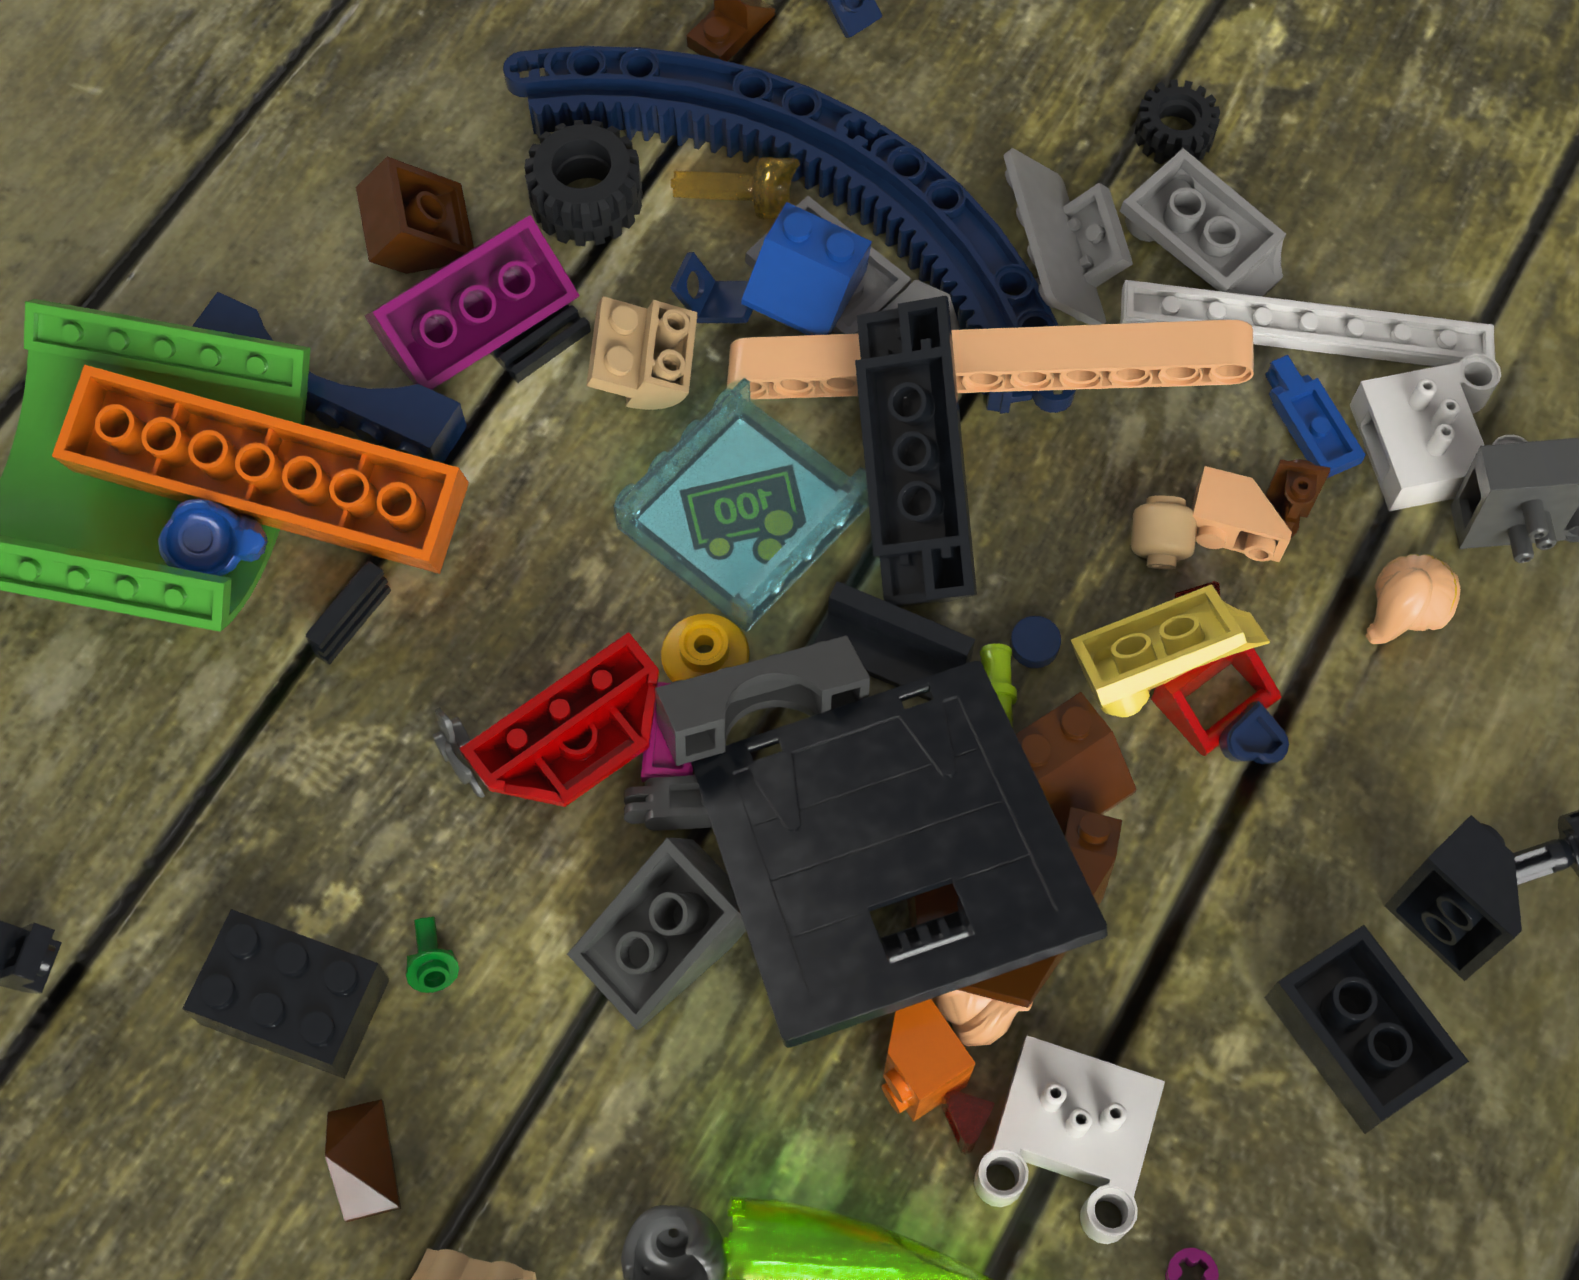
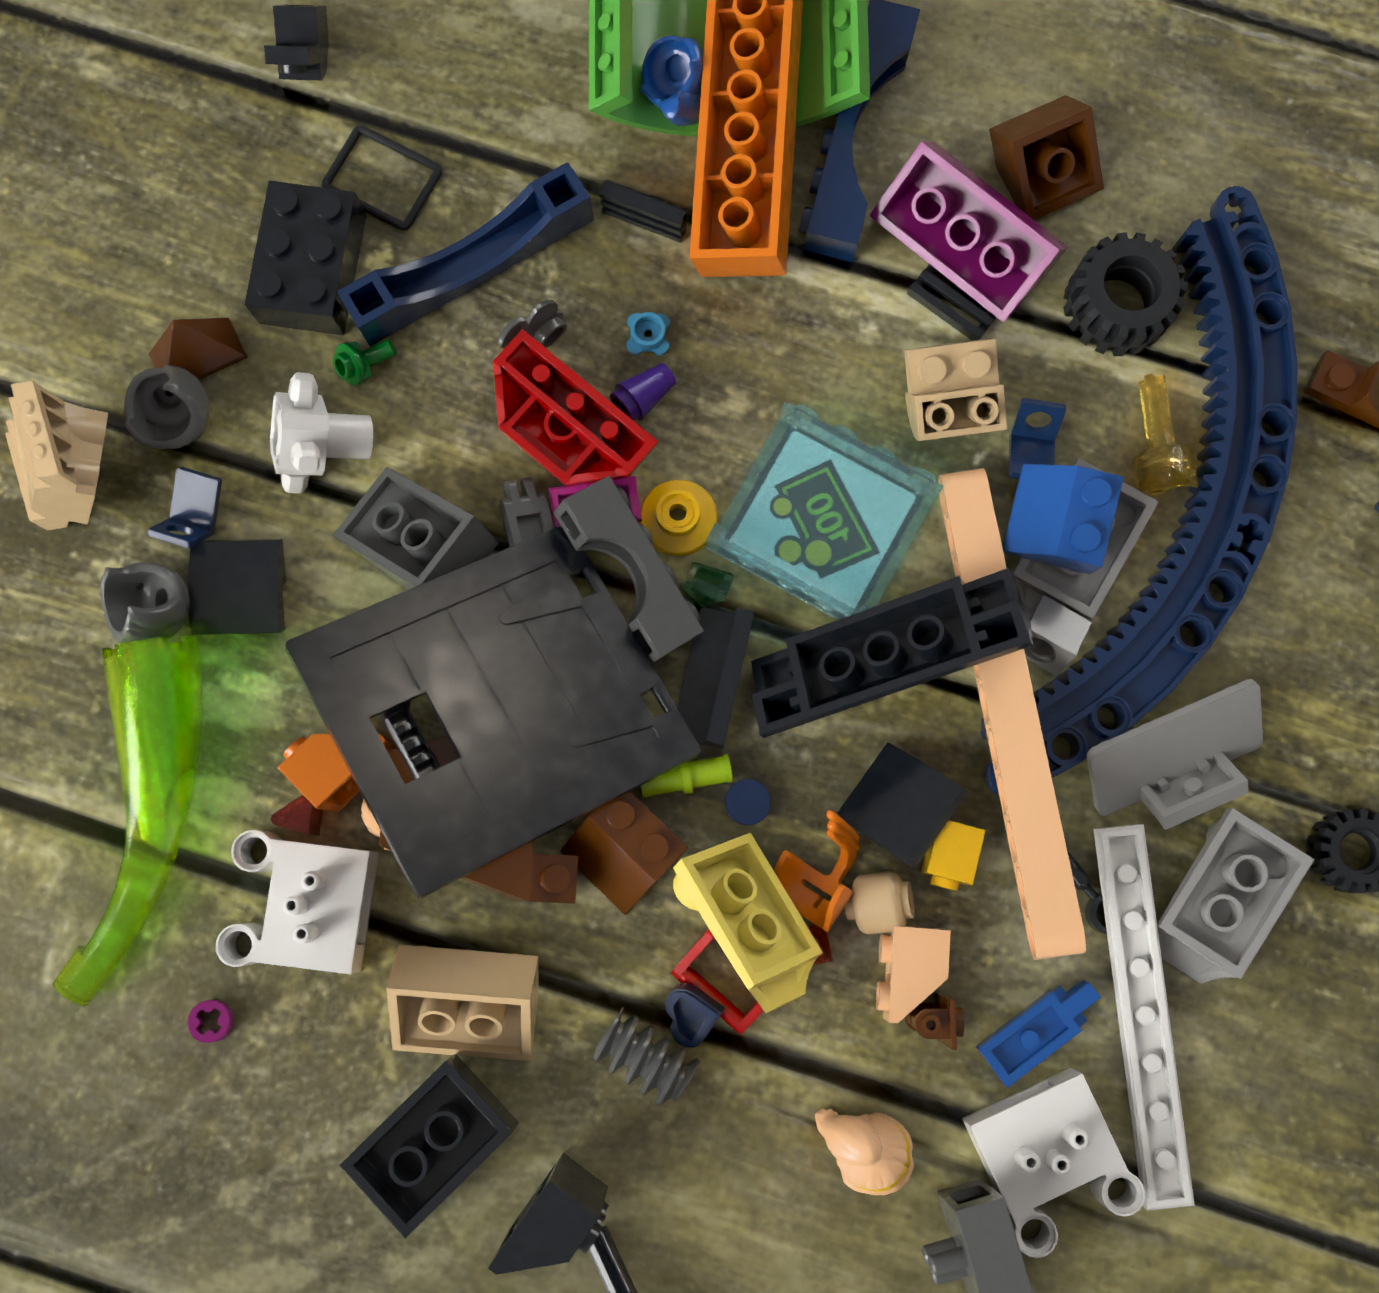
camera: 80 degrees right, 15 degrees up
none -> dark grey piece [124,365,209,449]
none -> bracket [148,467,222,548]
none -> black slope [189,539,286,635]
none -> white piece [270,372,373,494]
none -> black piece [322,125,443,230]
none -> dark blue arch [337,162,594,346]
none -> tan slope [386,945,539,1062]
none -> dark grey piece [593,1007,701,1107]
none -> dark purple cone [609,363,676,421]
none -> dark azure plate [626,312,670,356]
none -> clear green slope [682,562,734,606]
none -> orange helmet [774,810,860,932]
none -> black slope [837,742,968,869]
none -> yellow brick [920,820,986,891]

